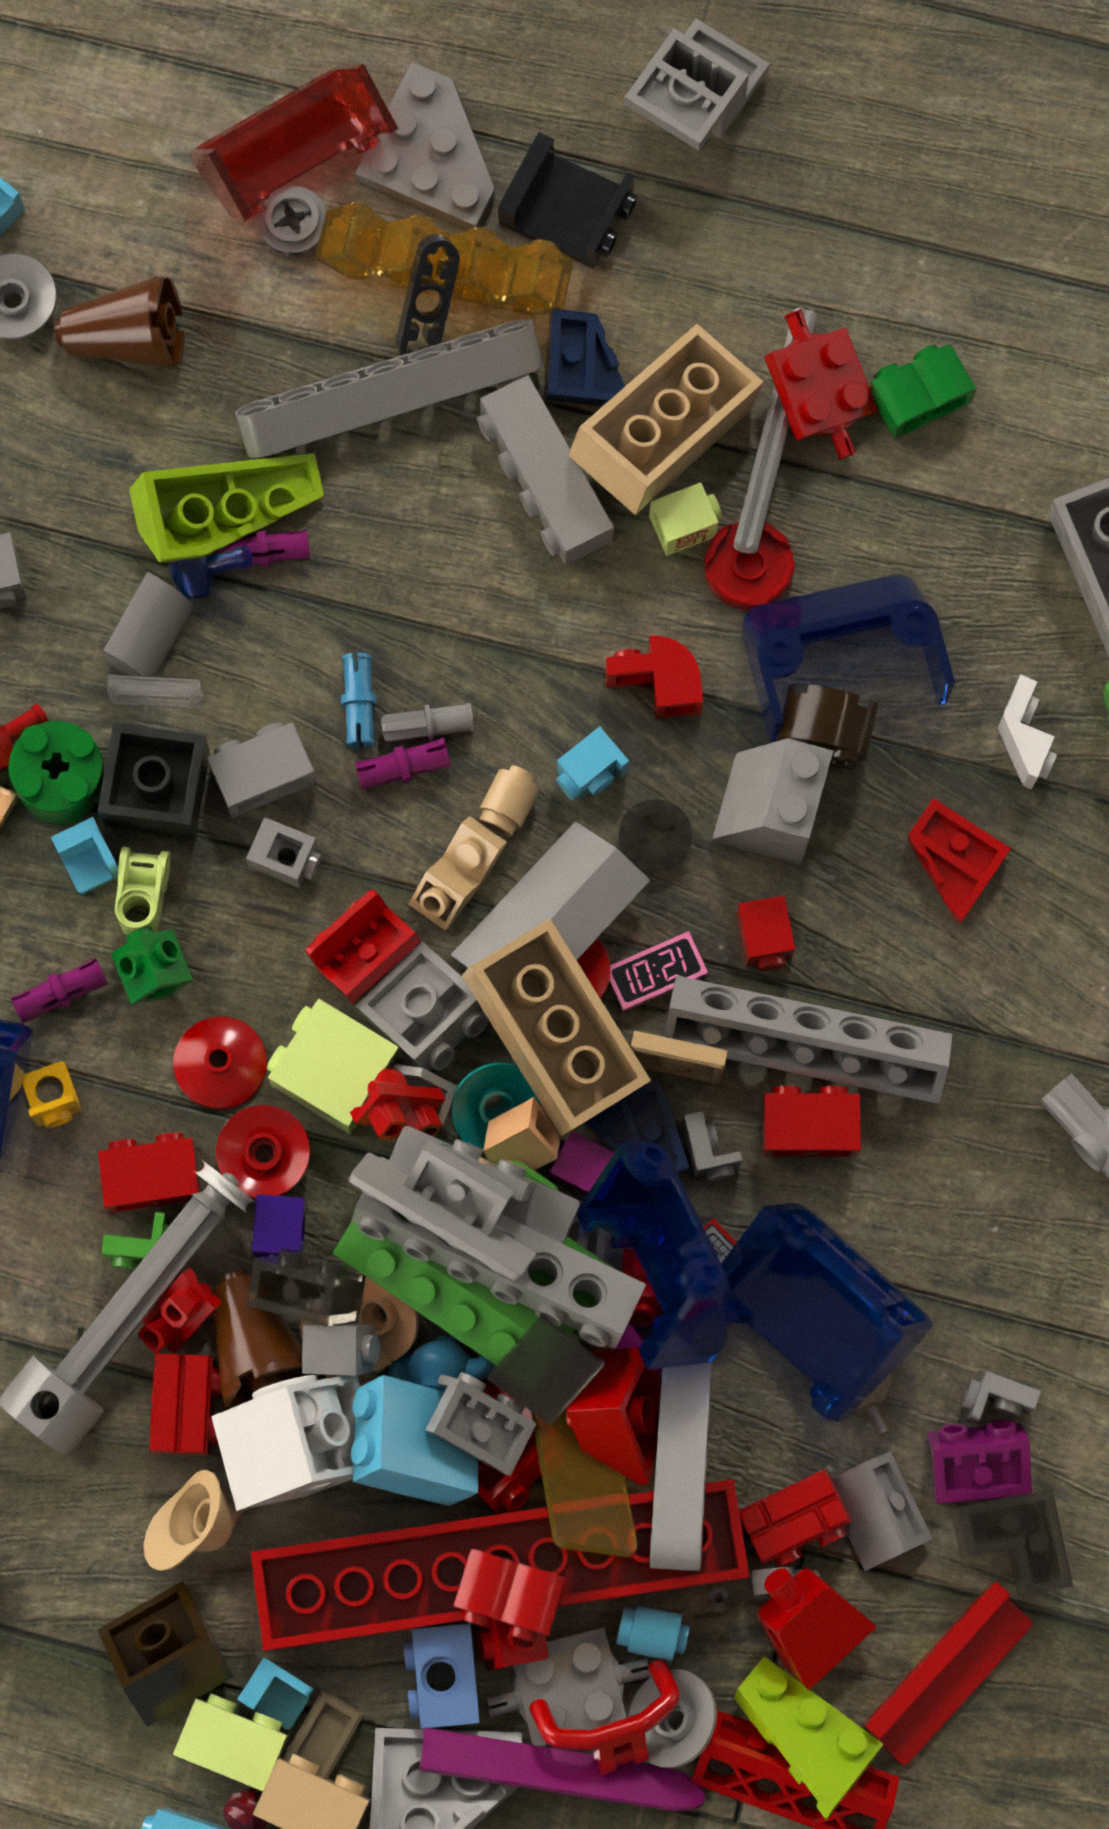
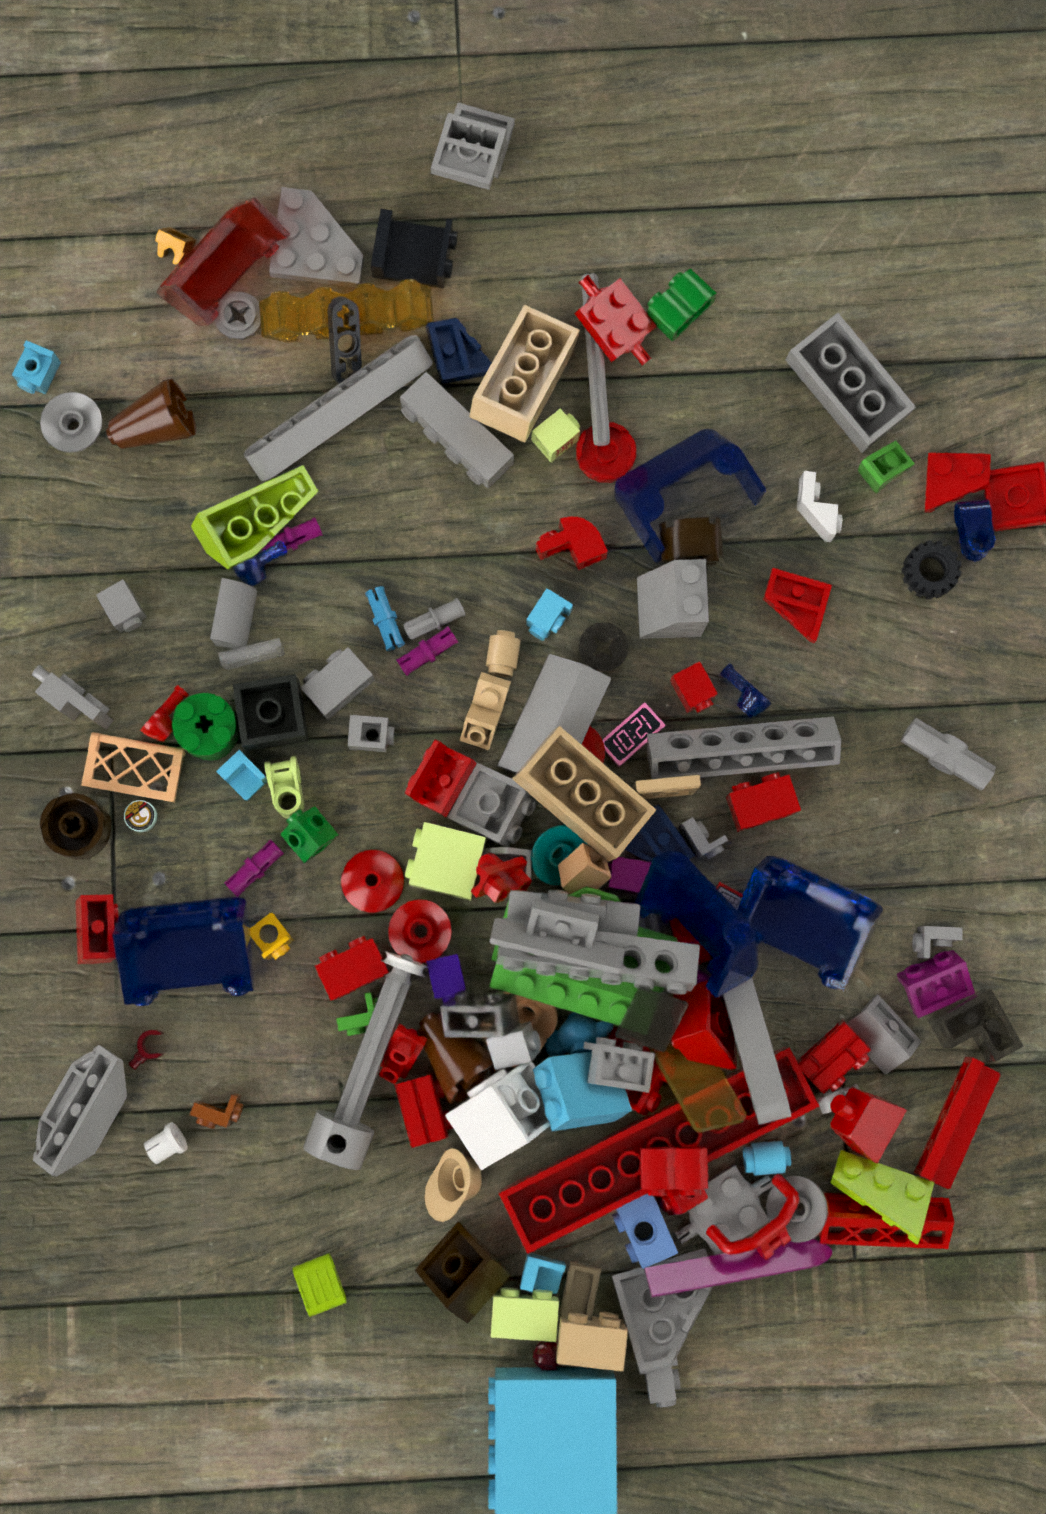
camera: 20 degrees left, 5 degrees up
none -> tile [155,227,197,265]
none -> clear blue bar [720,663,772,718]

